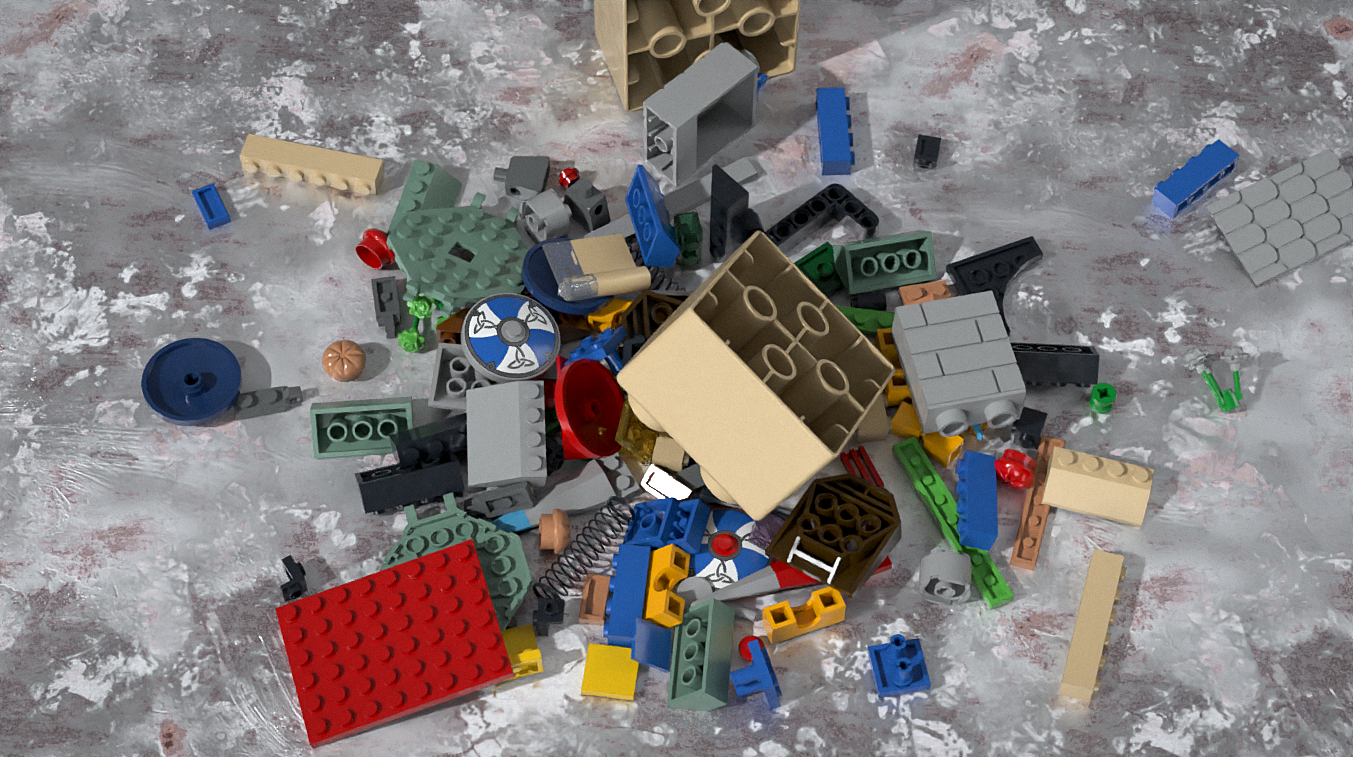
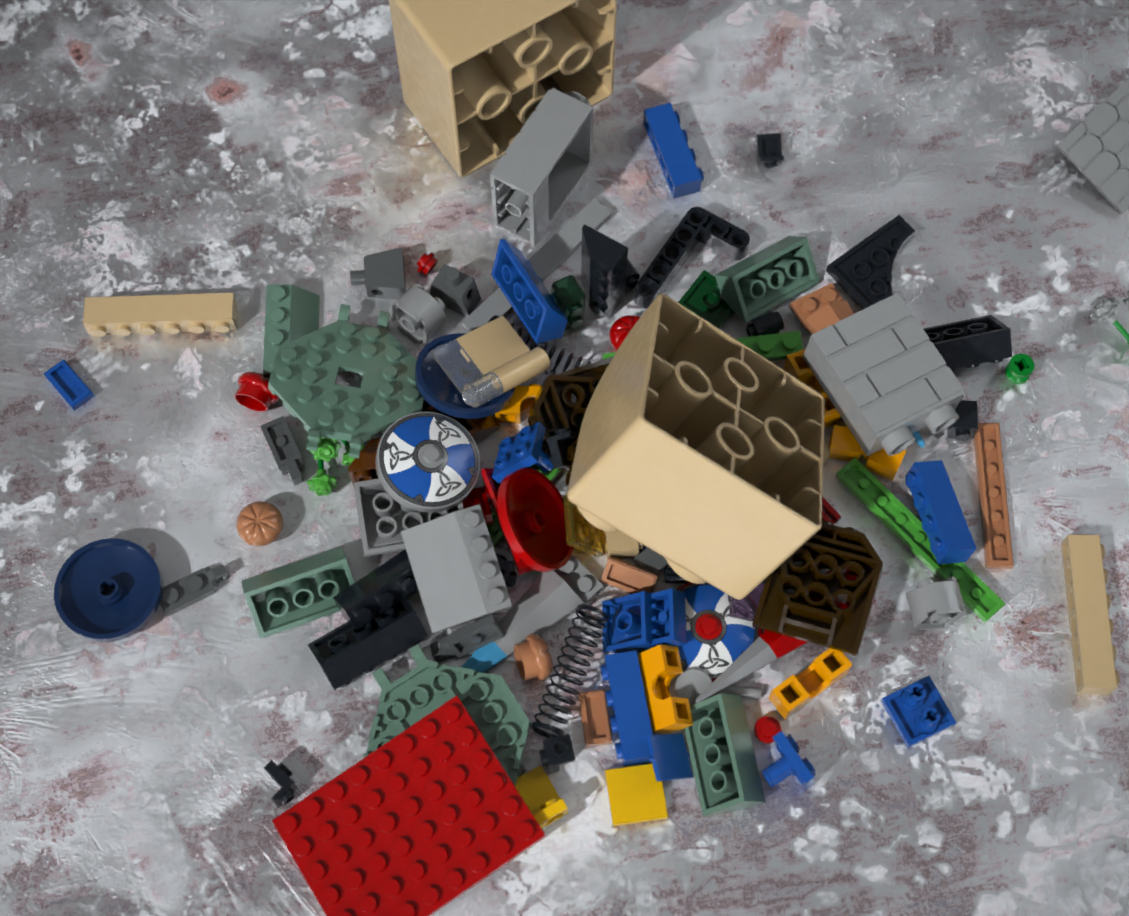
camera: 15 degrees left, 10 degrees up
red piece [994,449,1037,489] -> none
tan slope [1041,446,1154,527] -> none
blue brick [1152,139,1240,219] -> none

